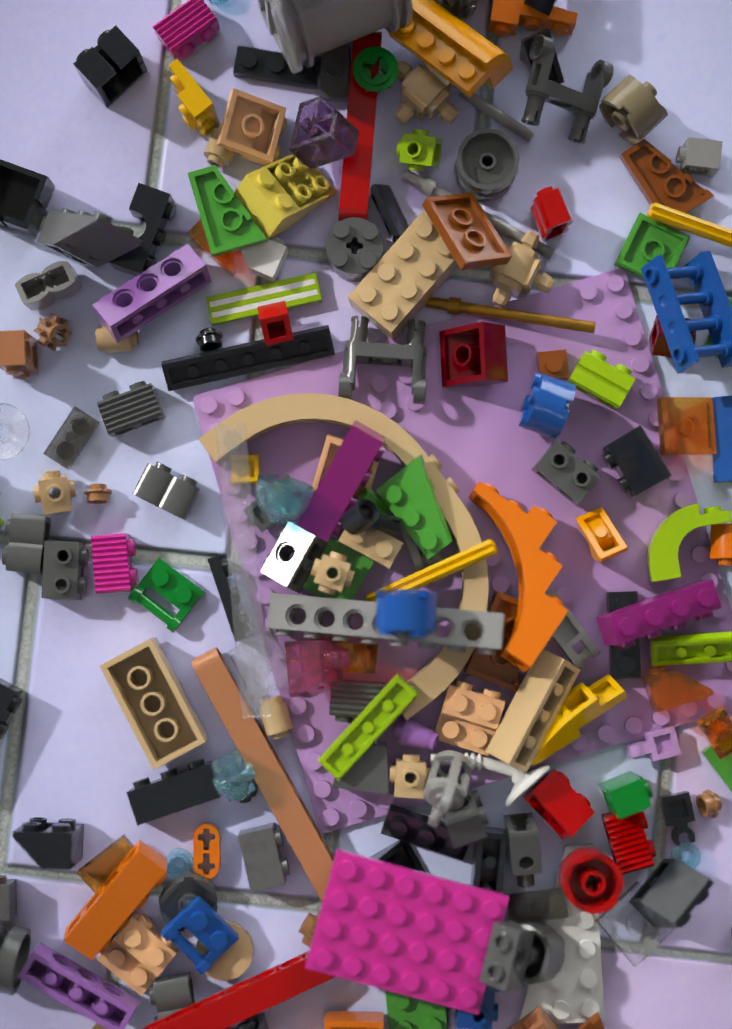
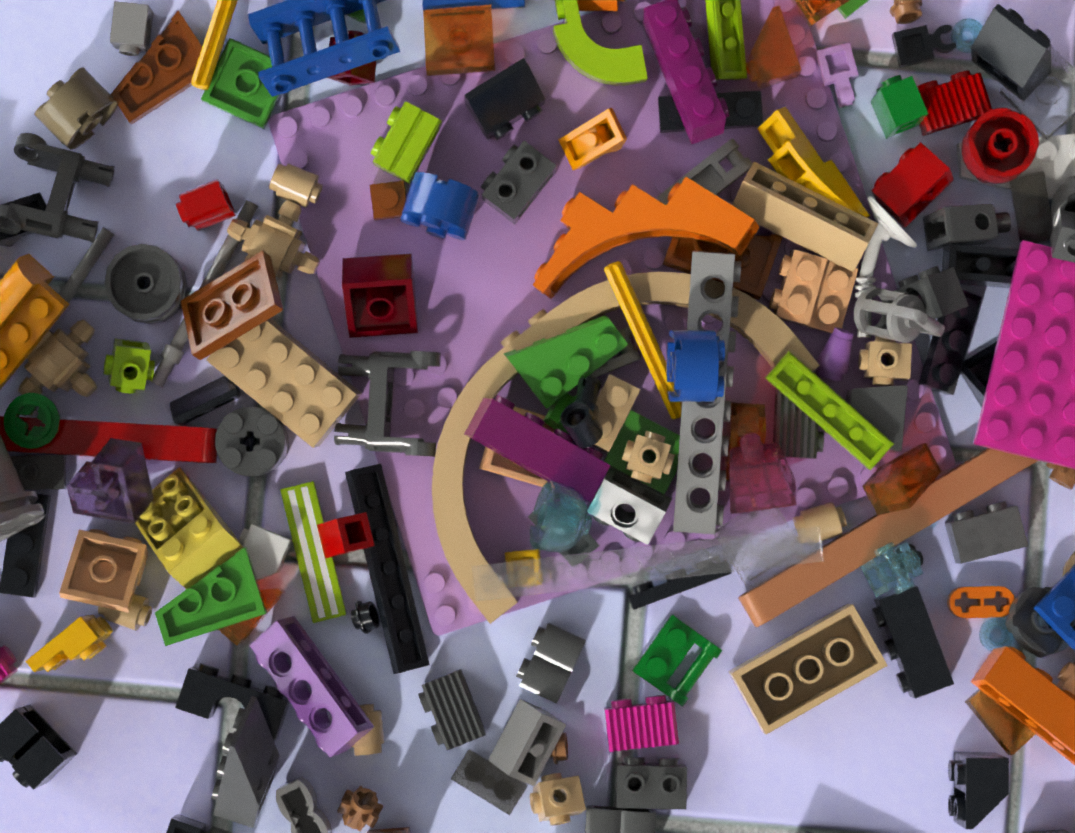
camera: 95 degrees left, 0 degrees up
pearl gold bar [425,297,596,333] -> none
none -> tan brick [269,163,323,208]
none -> light grey brick [488,699,567,786]
none -> clear orange slope [862,443,942,515]

